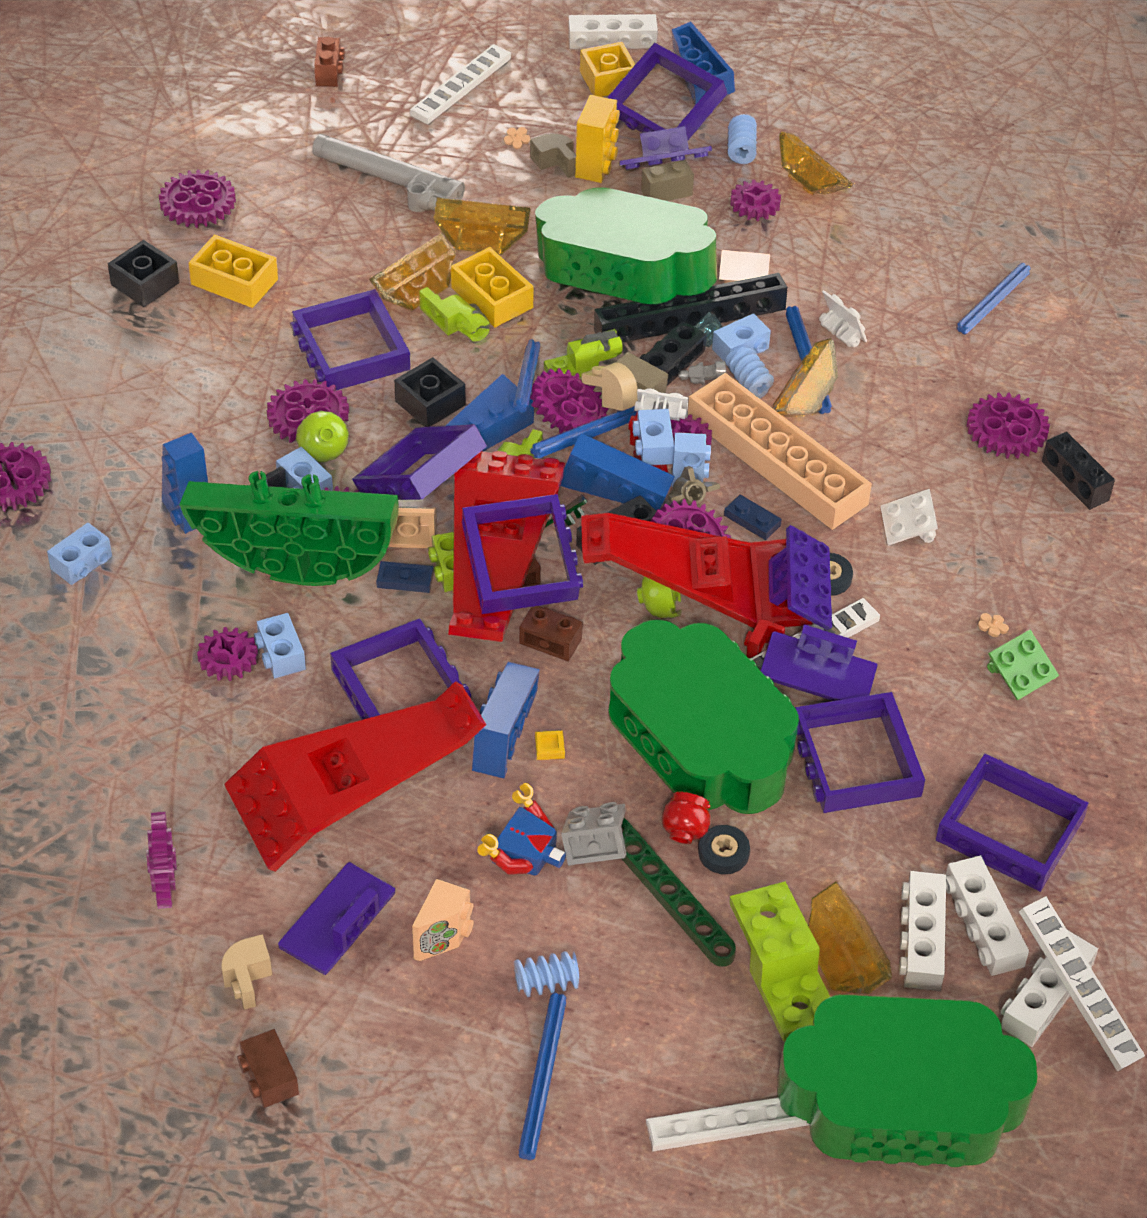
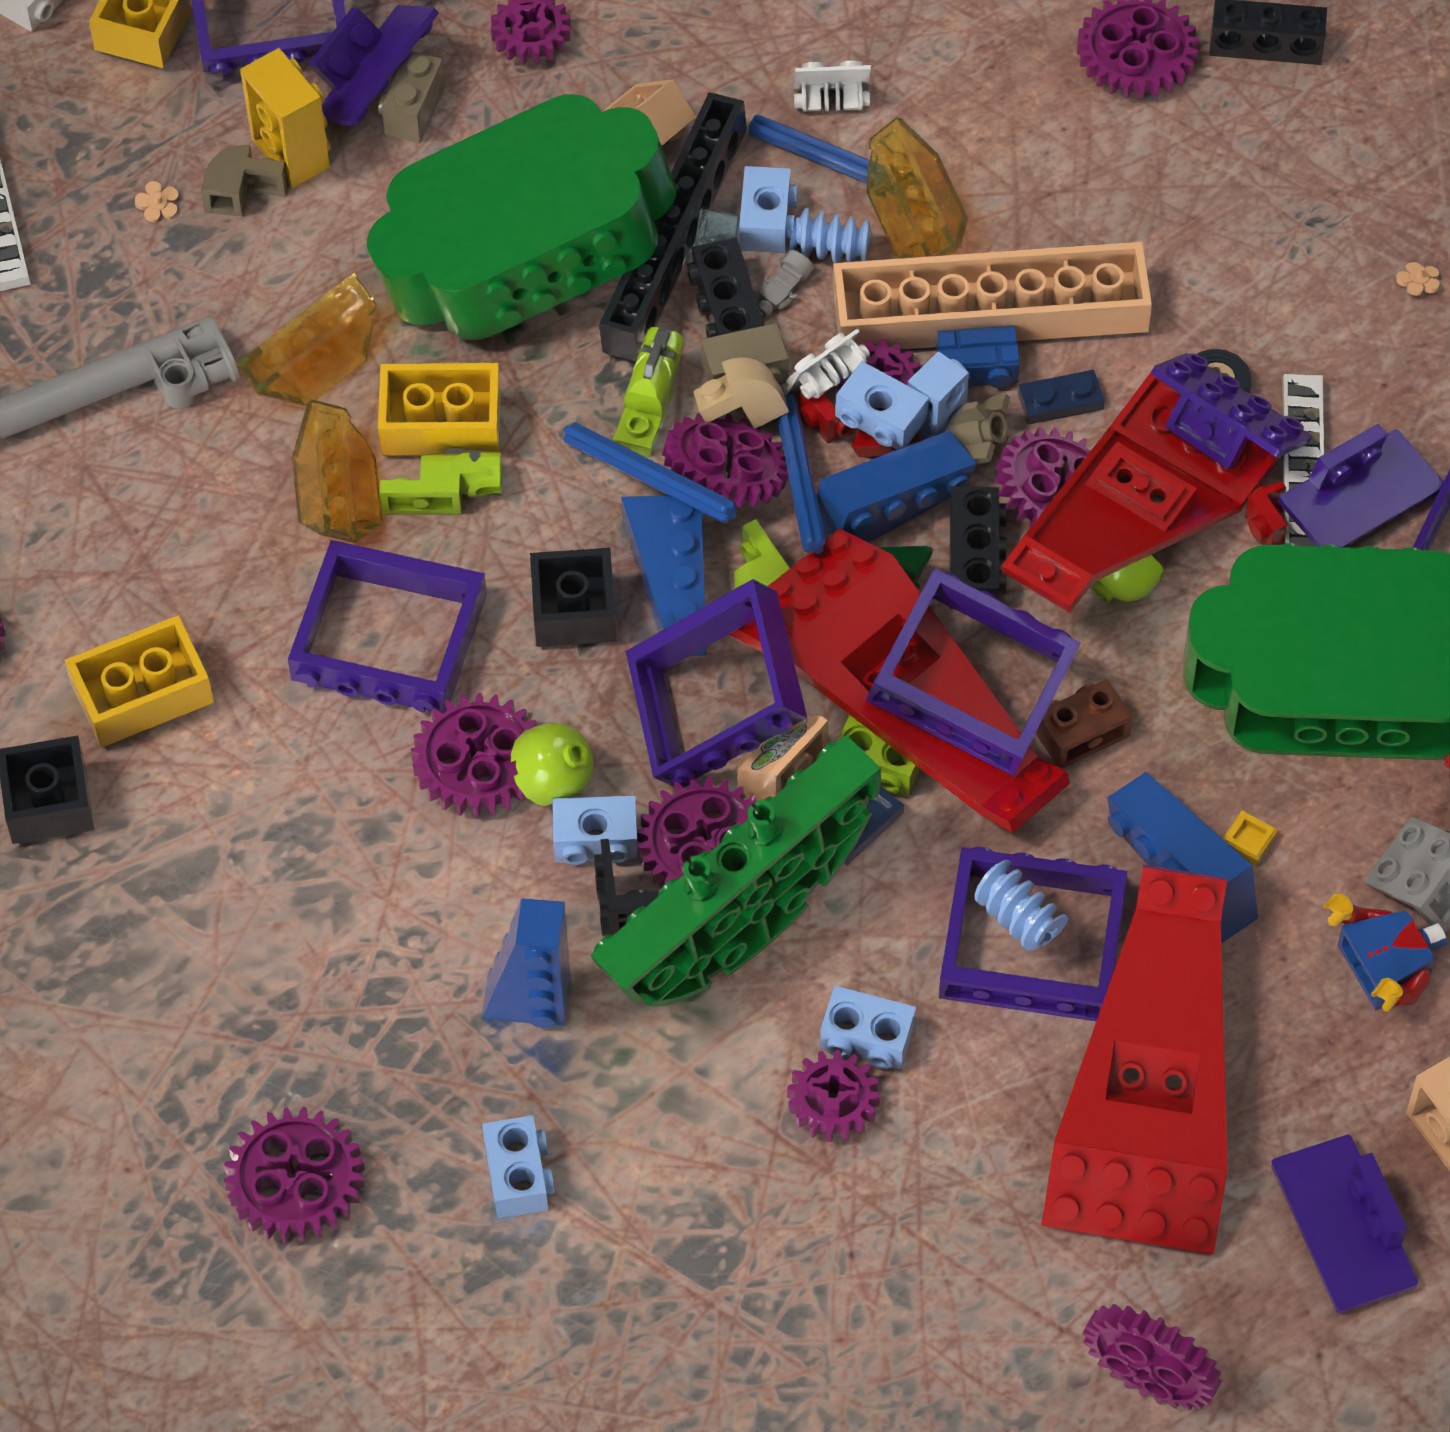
camera: 50 degrees left, 10 degrees up
tan brick [222,934,272,1010] -> none
white hinge [881,489,938,546] -> none
none -> blue brick [936,326,1020,388]
none -> light blue piece [975,860,1069,951]

